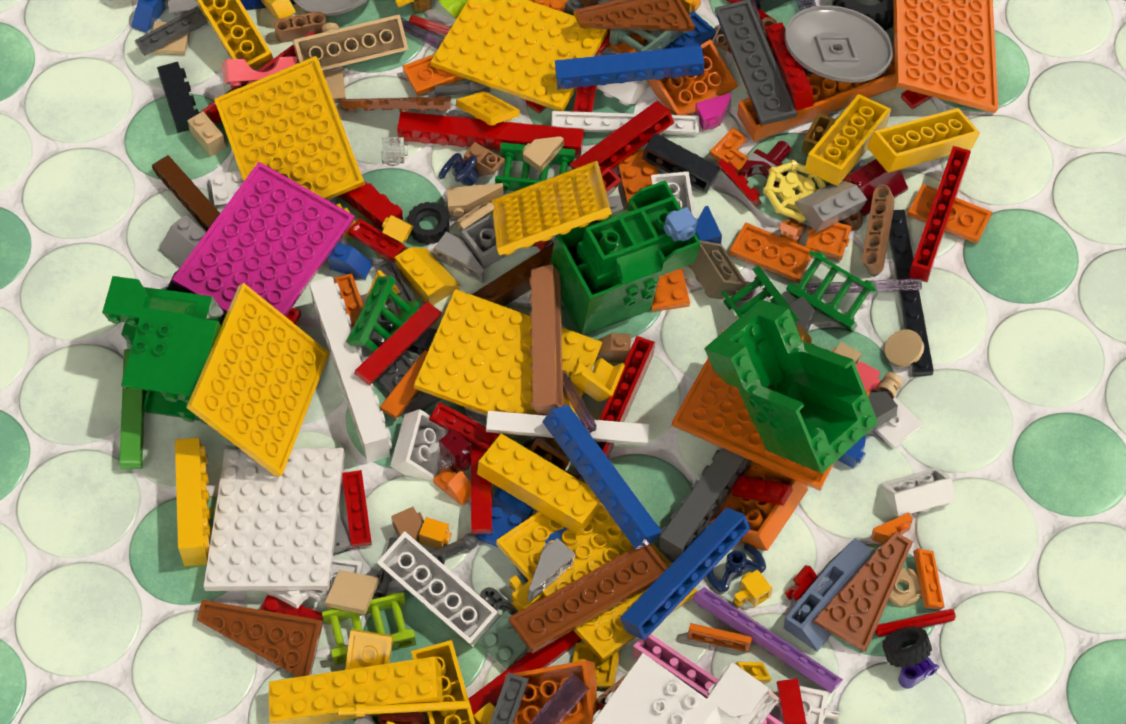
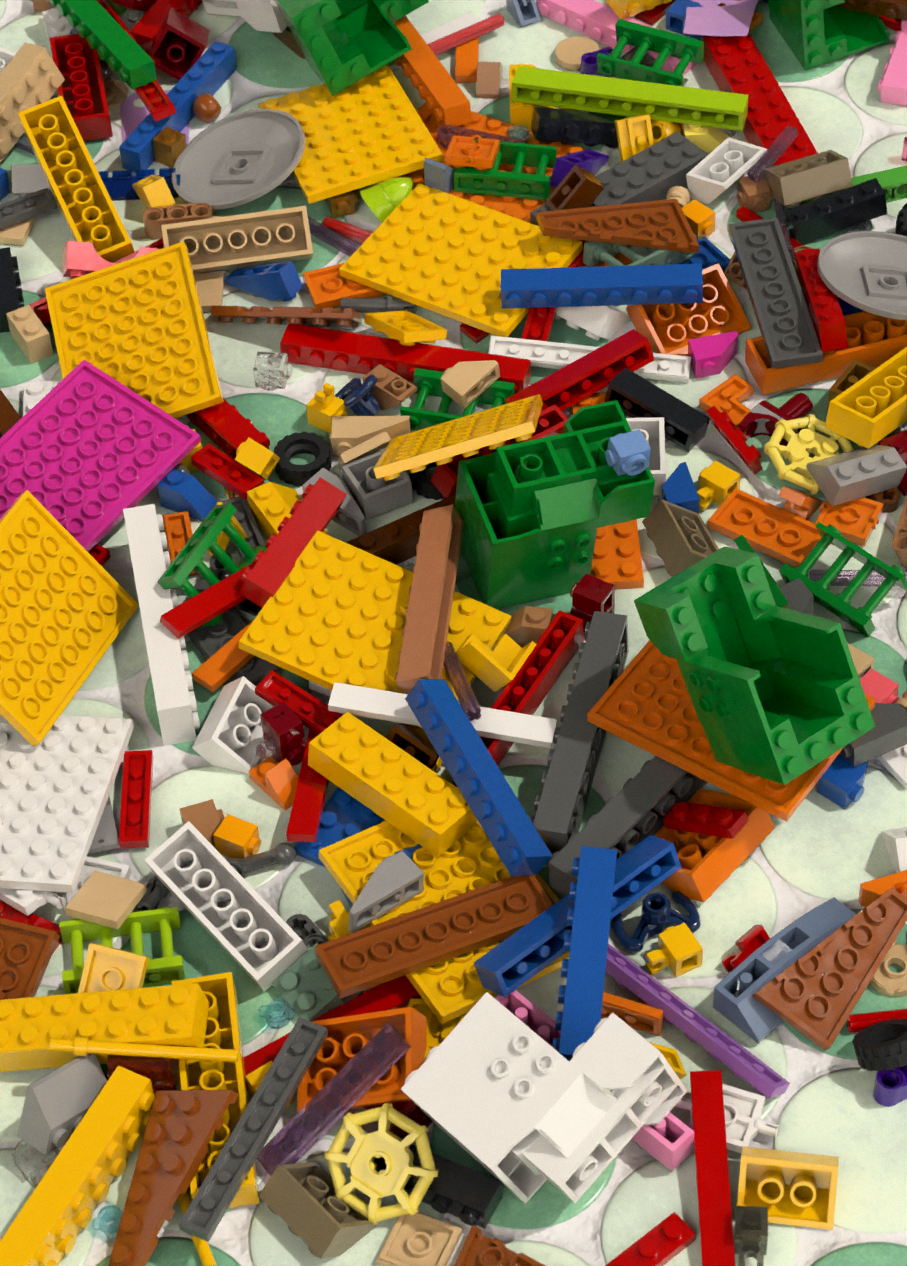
camera: 10 degrees right, 10 degrees down
none -> blue slope [224,261,303,302]
none -> red brick [239,477,347,608]
none -> clear light blue plate [259,997,295,1029]
none -> yellow brick [306,383,348,434]
none -> dark grey brick [530,611,629,866]
none -> blue brick [553,846,617,1061]
none -> dark red piece [570,574,615,632]
none -> yellow brick [697,460,741,511]

